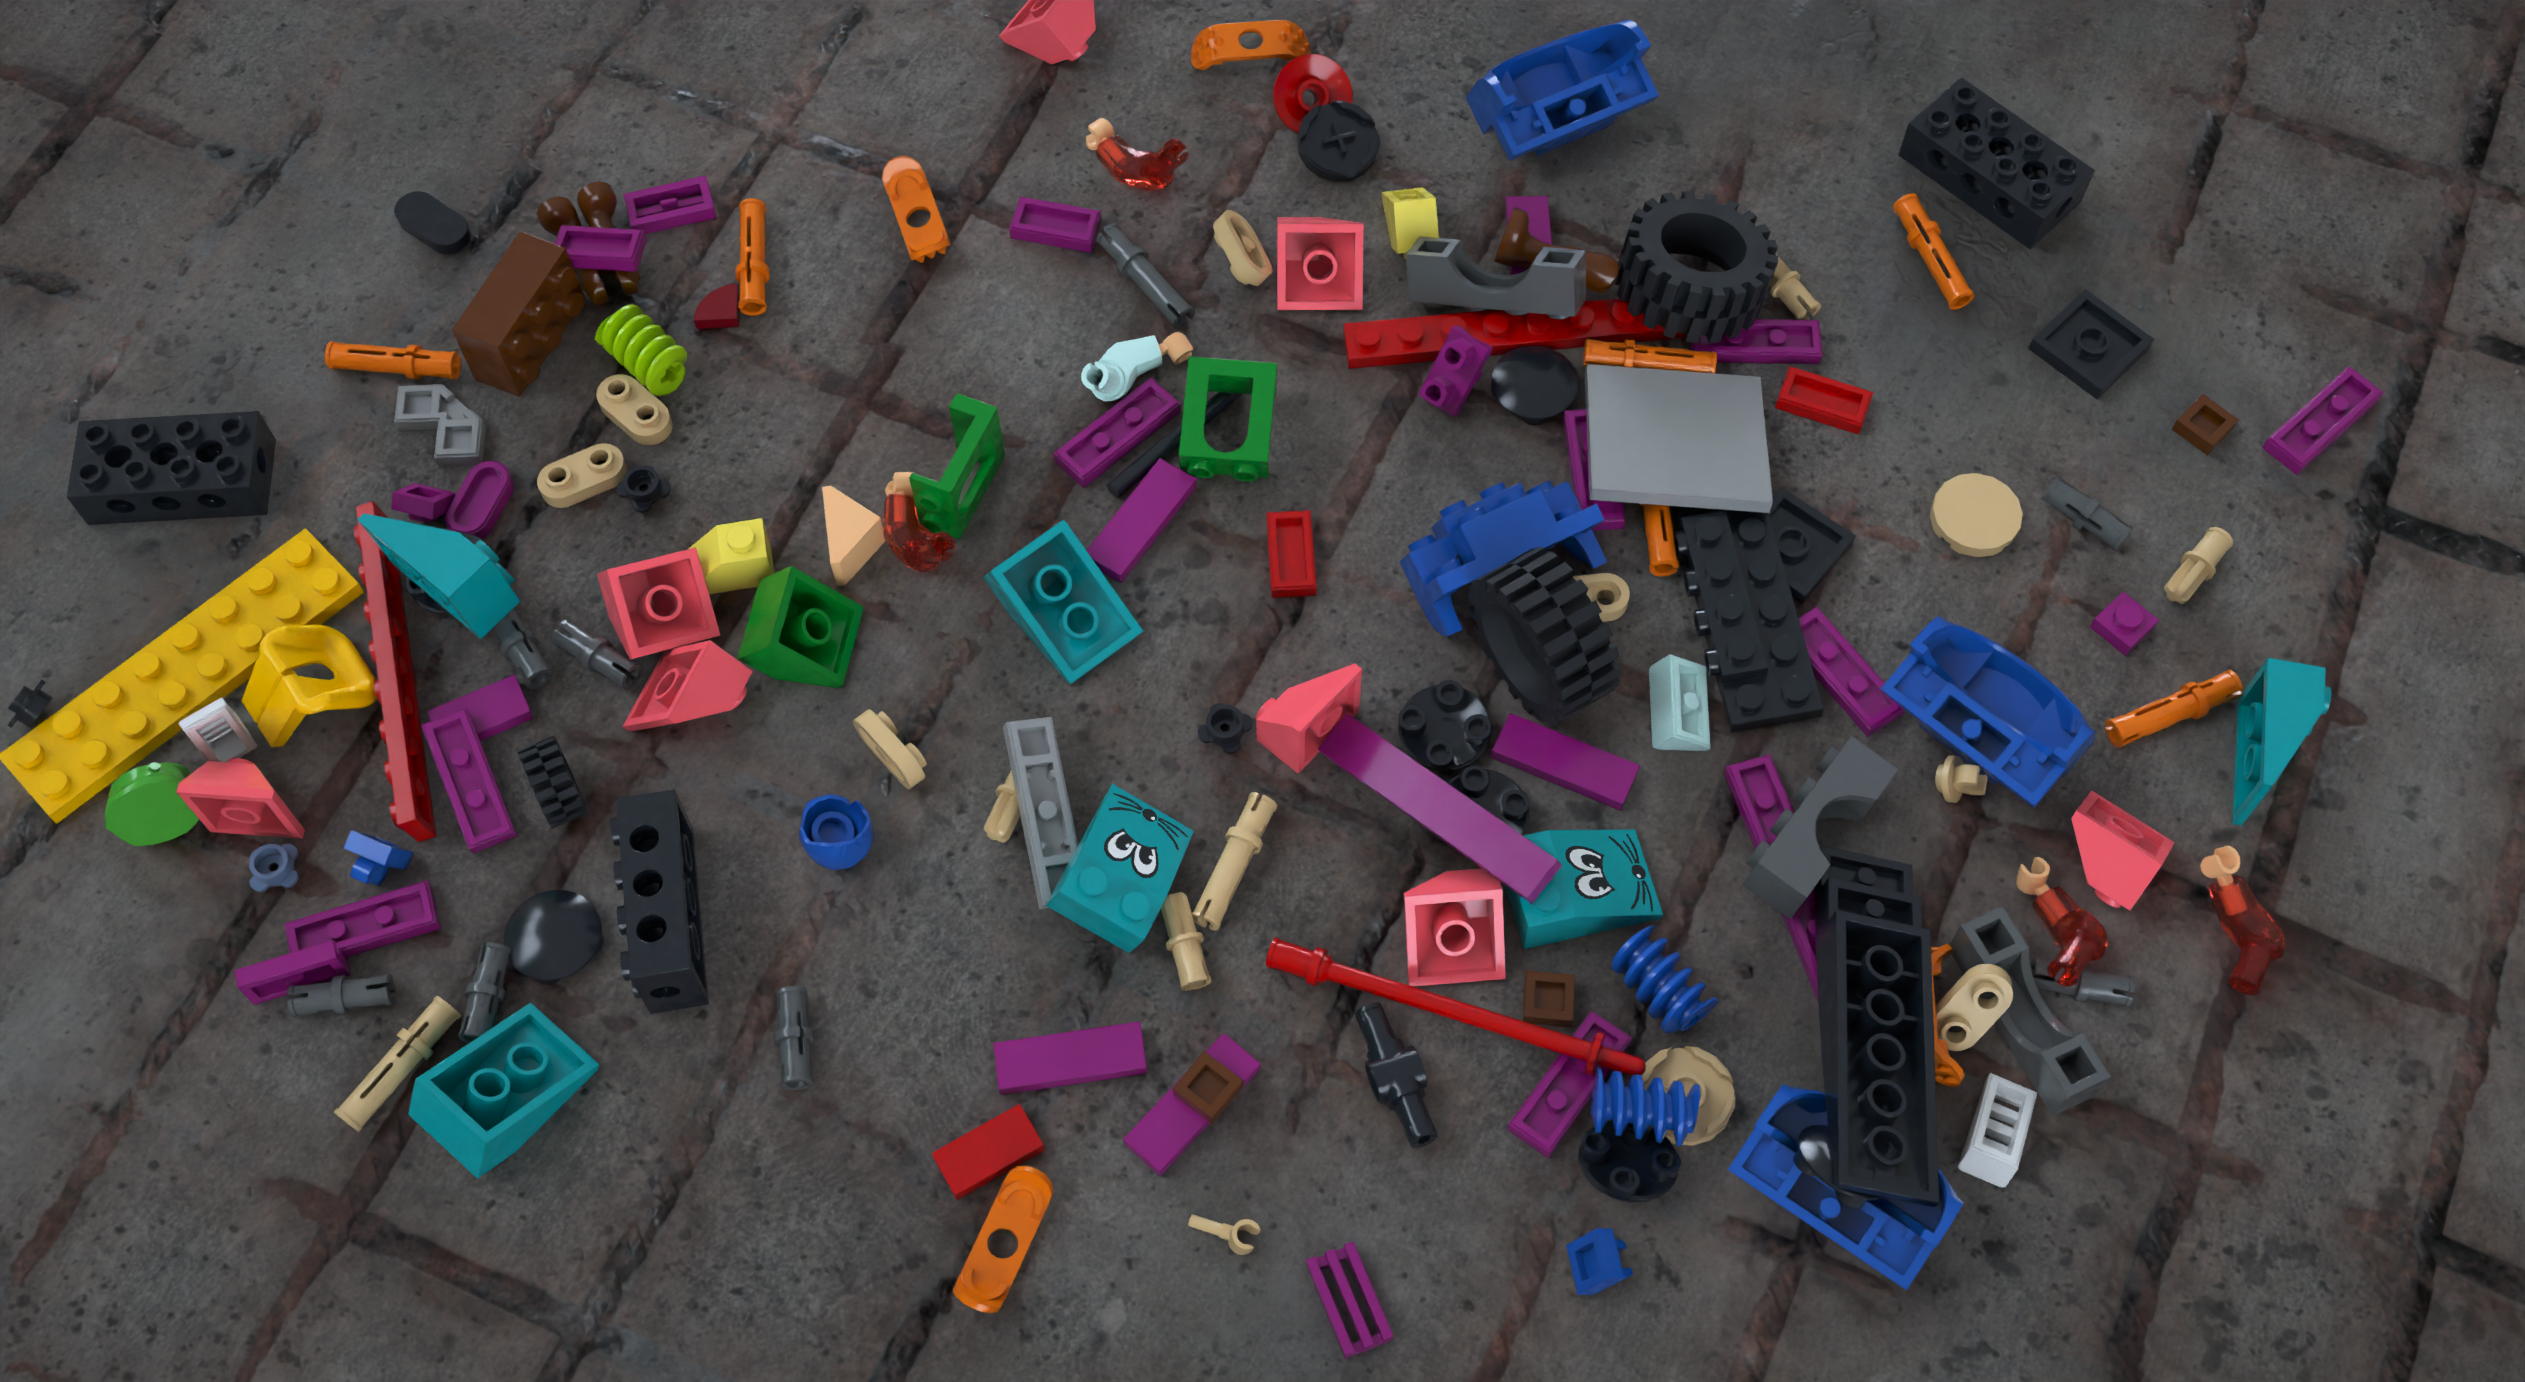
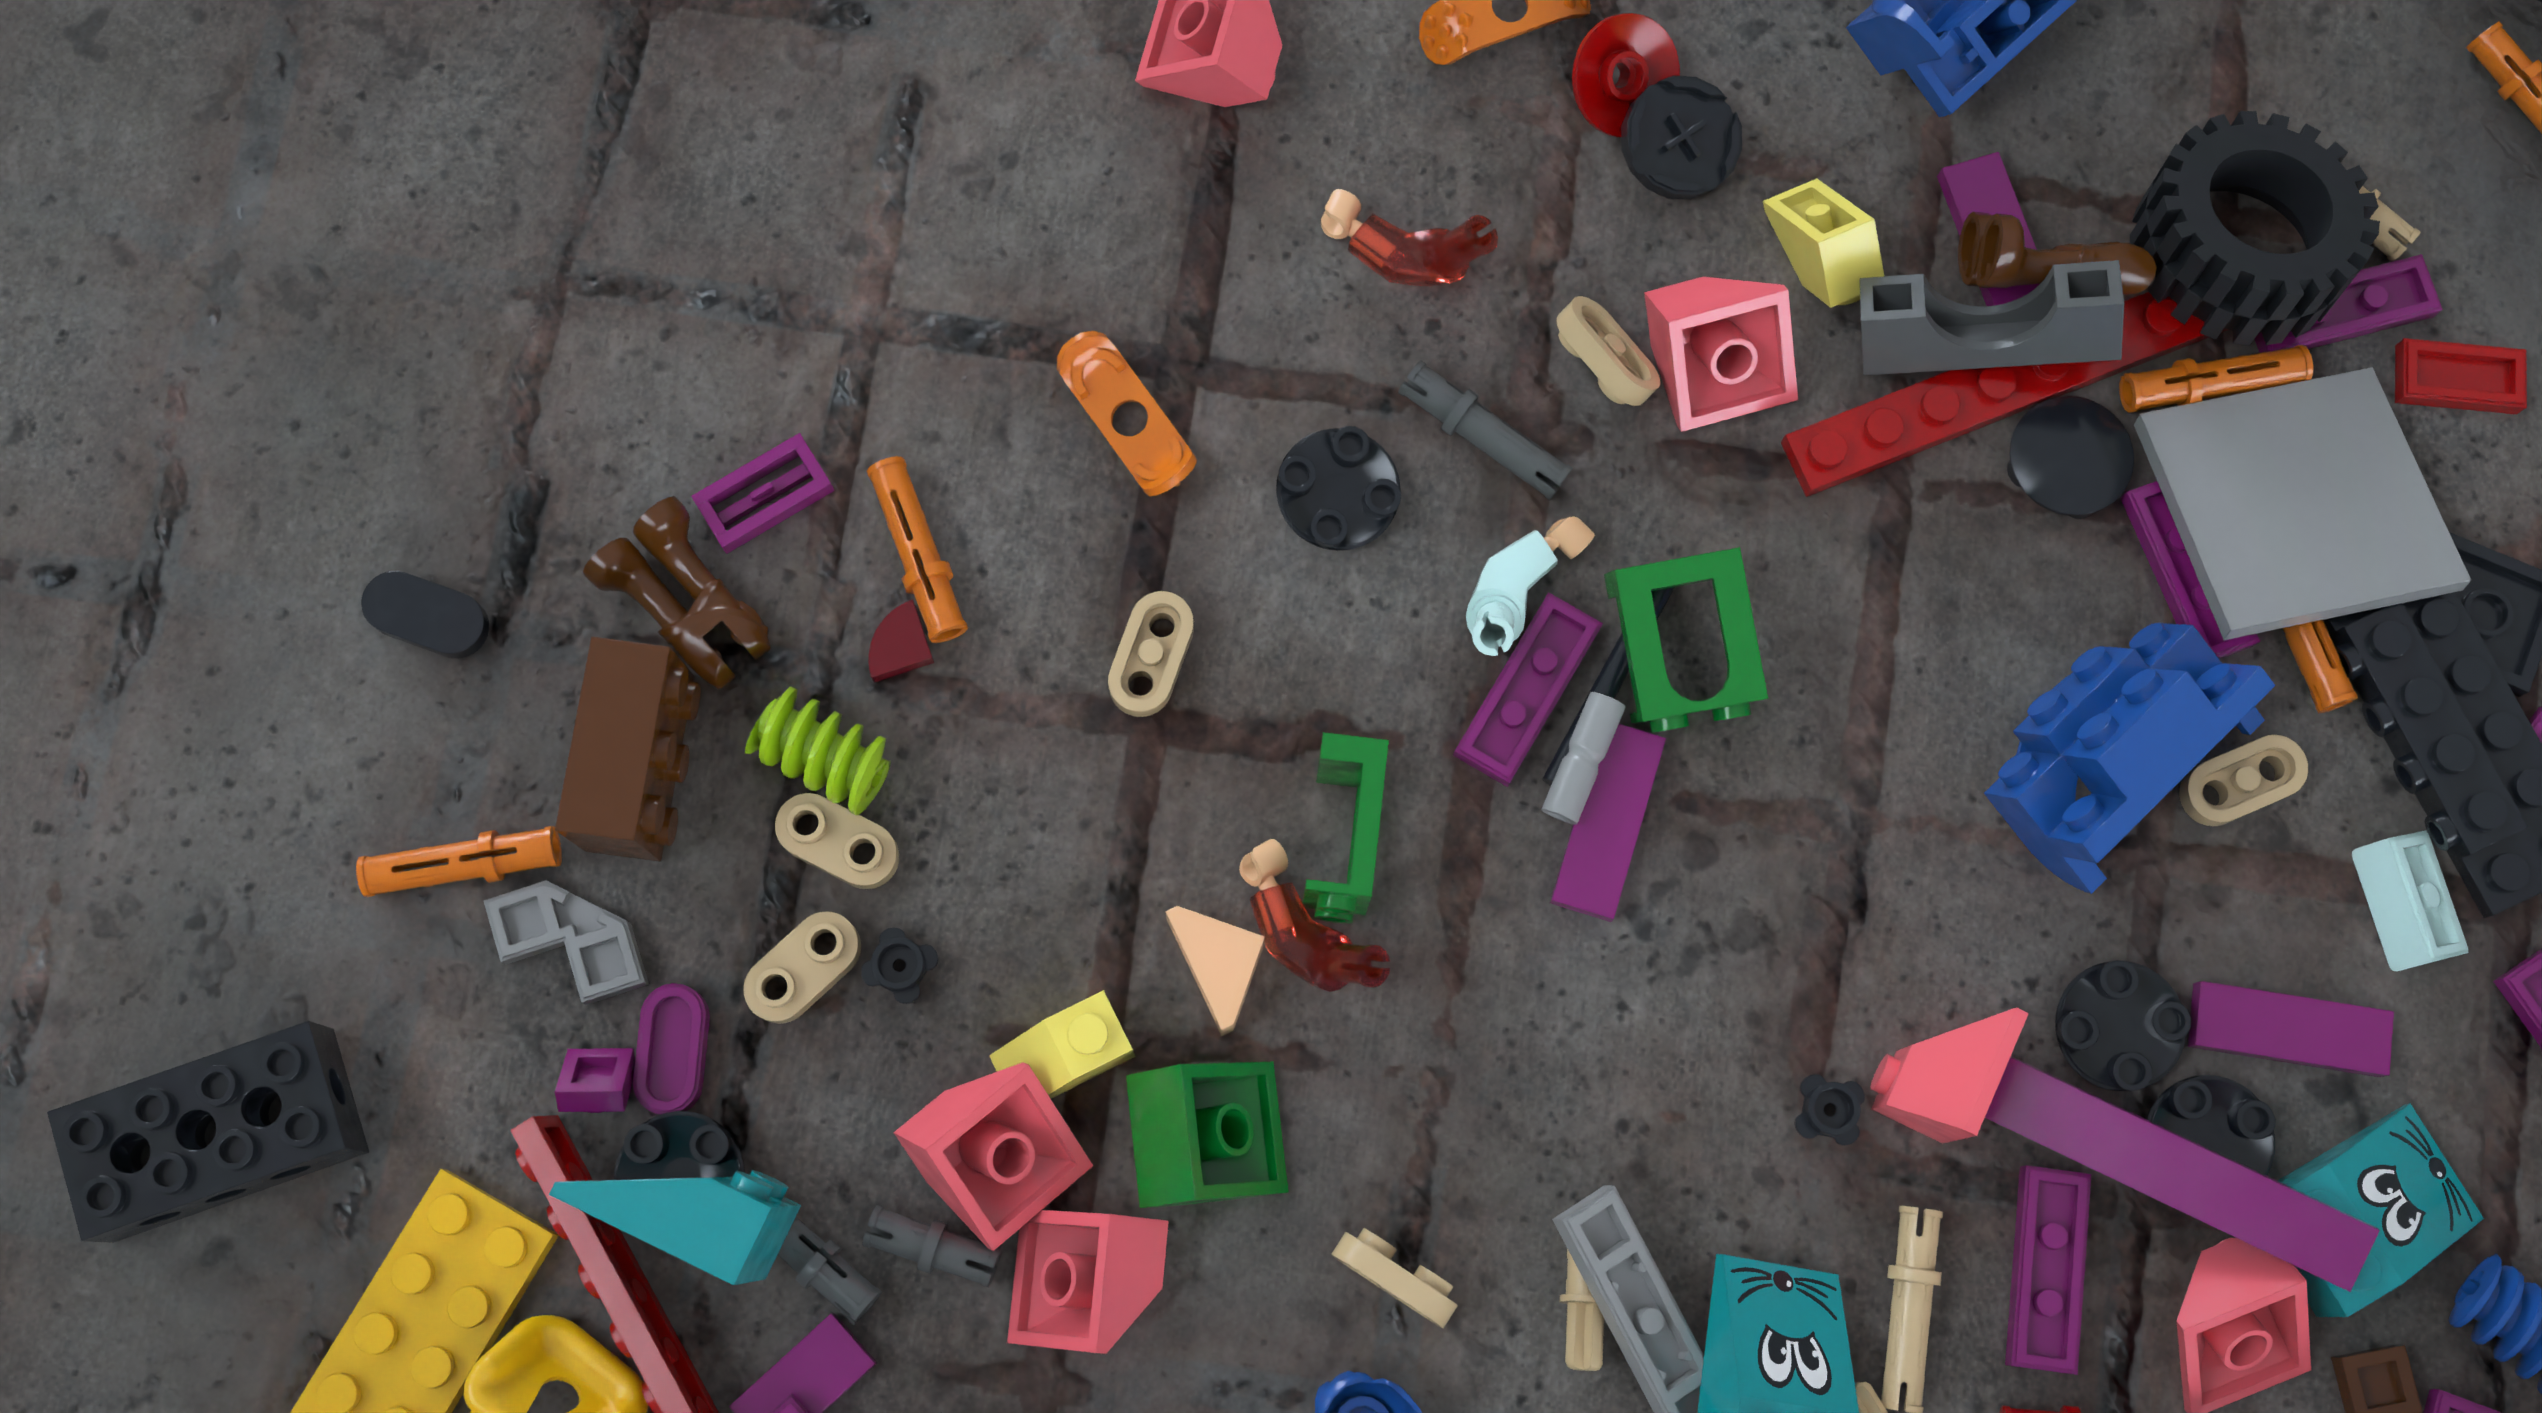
camera: 20 degrees left, 15 degrees up
magenta tile [554,225,647,272] -> none
teal slope [982,520,1144,685] -> none
magenta tile [1009,196,1102,253] -> none
red tile [1266,510,1317,598] -> none
magenta hips [1418,325,1493,417] -> none
black tyre [1468,547,1621,725] -> none
none -> tan plate [1108,591,1194,717]
none -> black dish [1276,426,1401,551]
none -> light grey piece [1541,692,1626,825]
none -> magenta tile [2005,1165,2092,1375]

